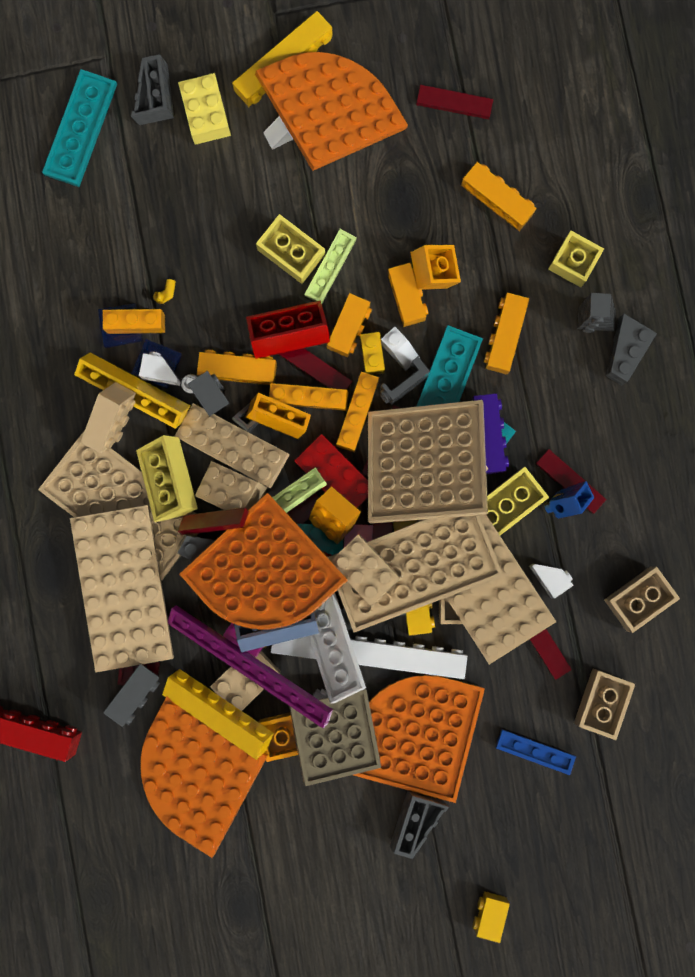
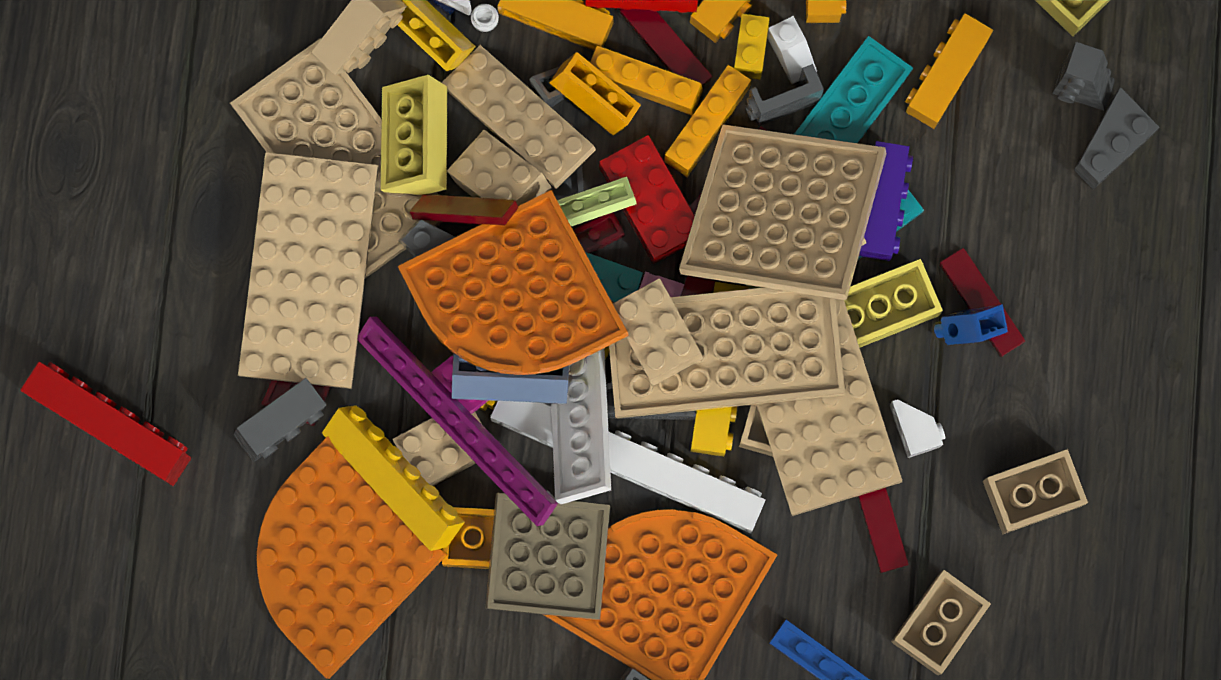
camera: 15 degrees right, 5 degrees down
dark grey wedge [188,371,229,417] -> none
light orange brick [309,486,361,544] -> none

